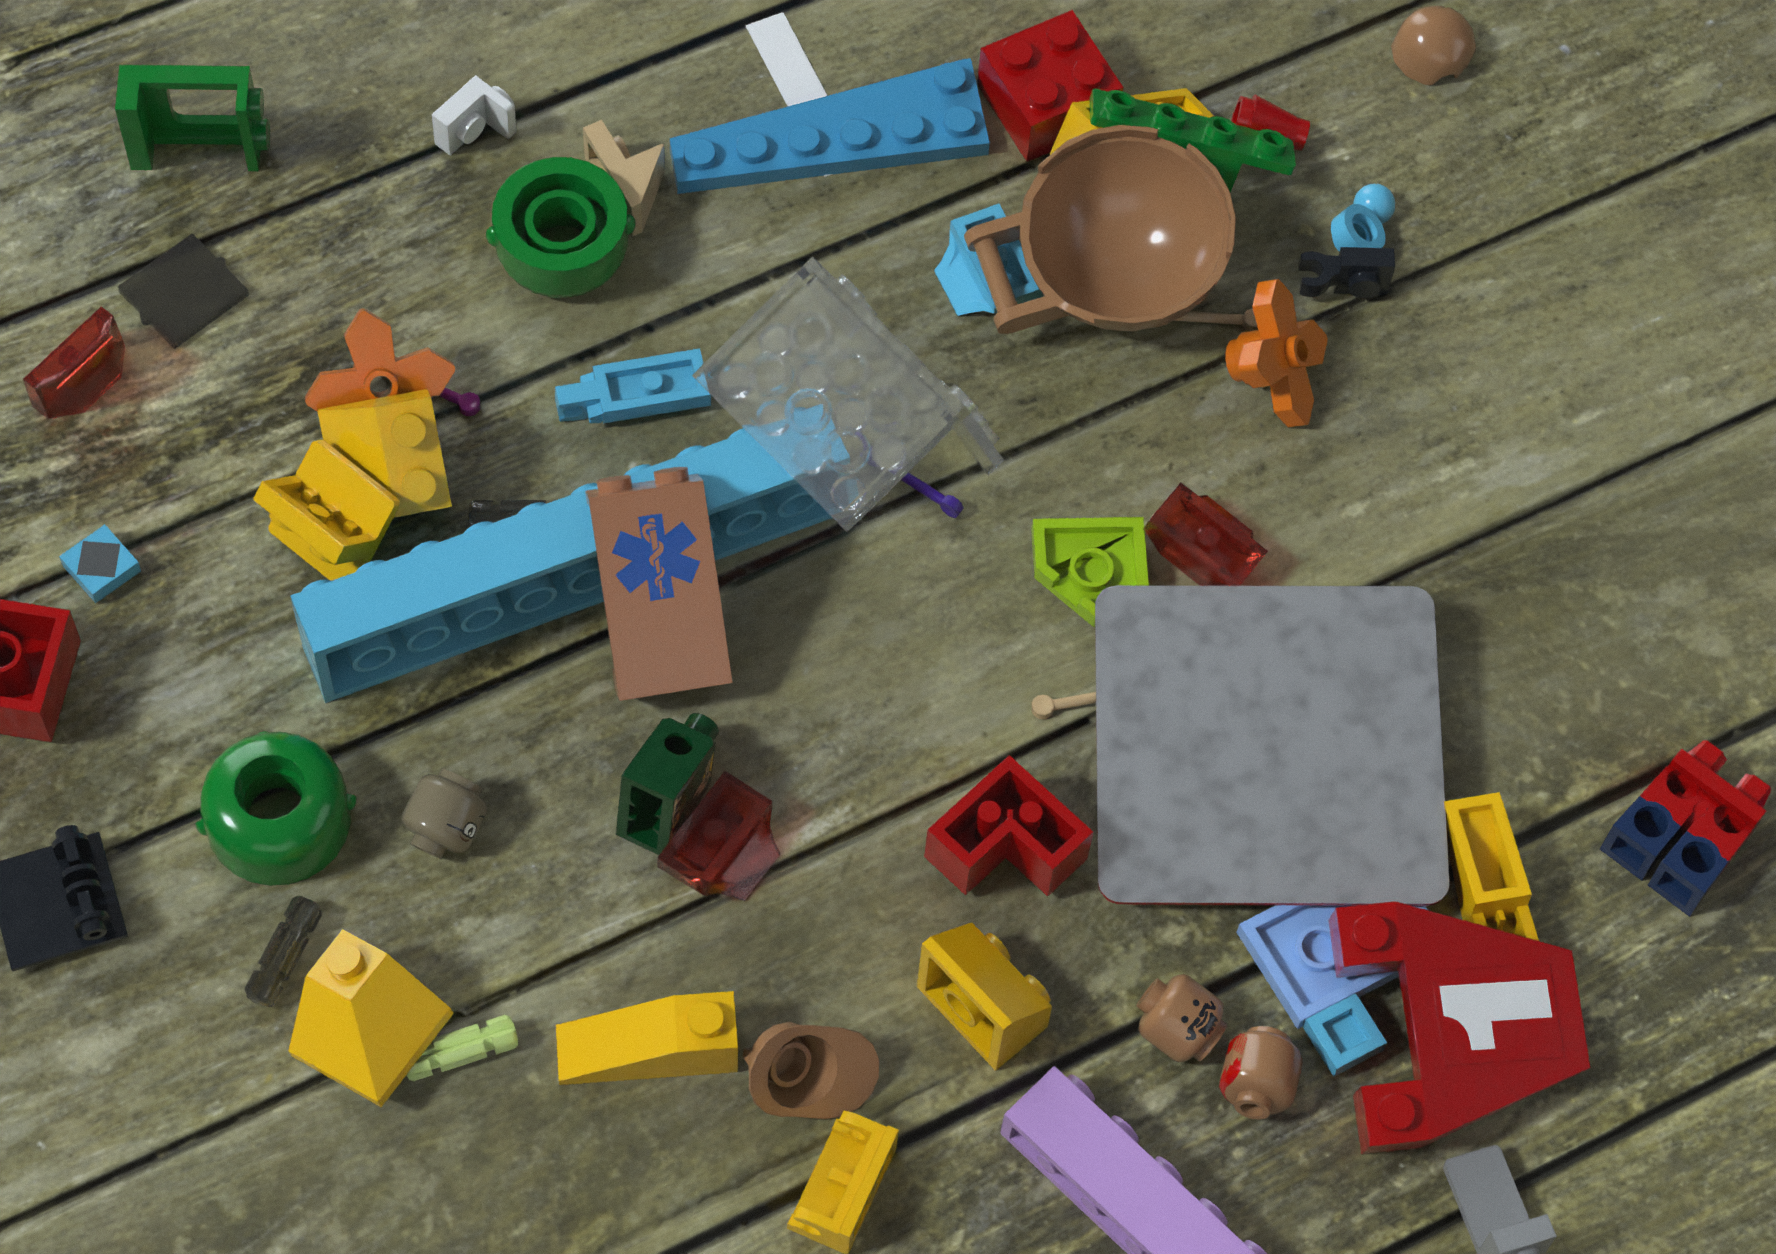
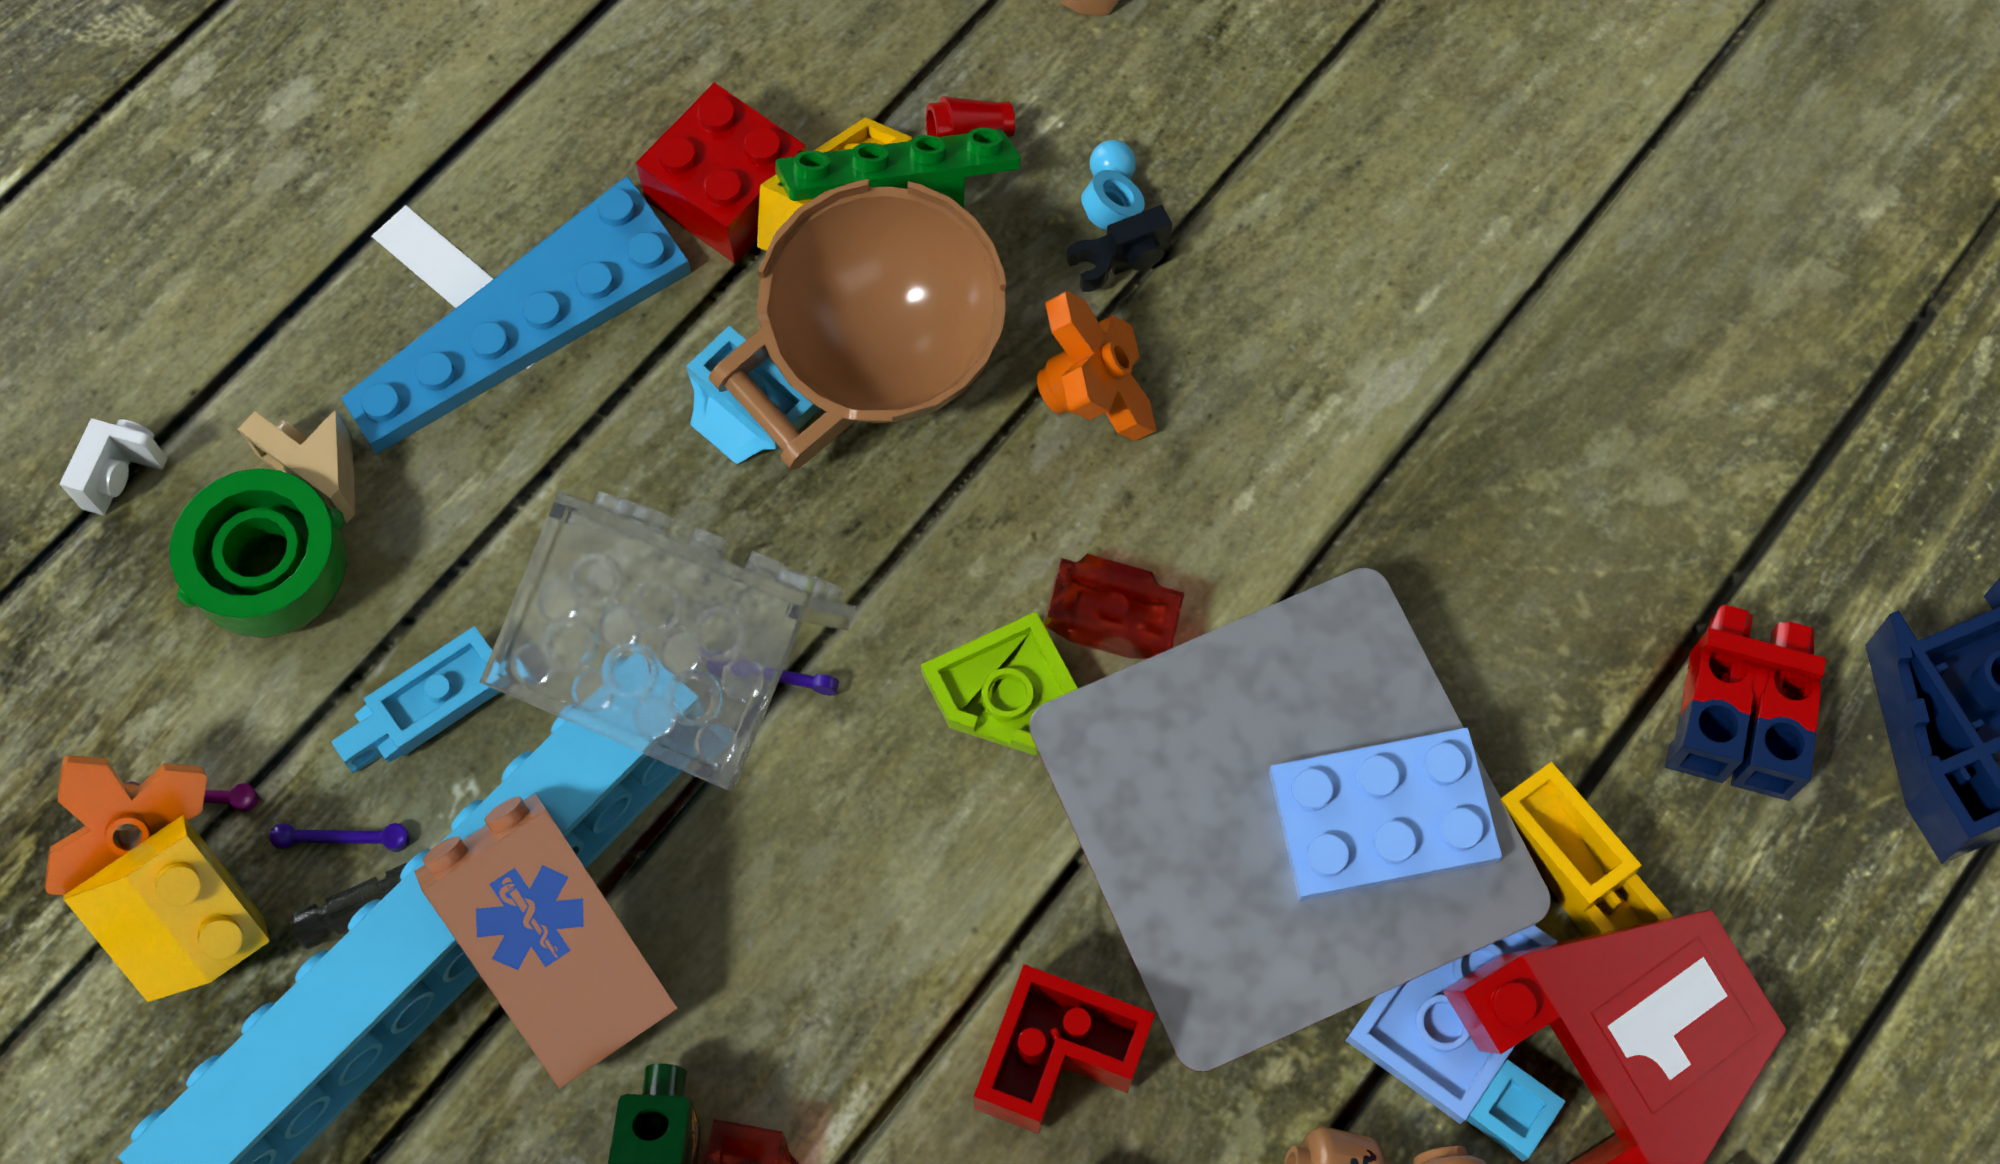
camera: 20 degrees left, 5 degrees up
yellow bracket [253,440,400,581] -> none
tan hinge [1032,692,1096,719] -> none
tan hinge [1165,309,1258,331] -> none
none -> dark purple hinge [269,823,410,852]
none -> light blue plate [1269,727,1502,902]

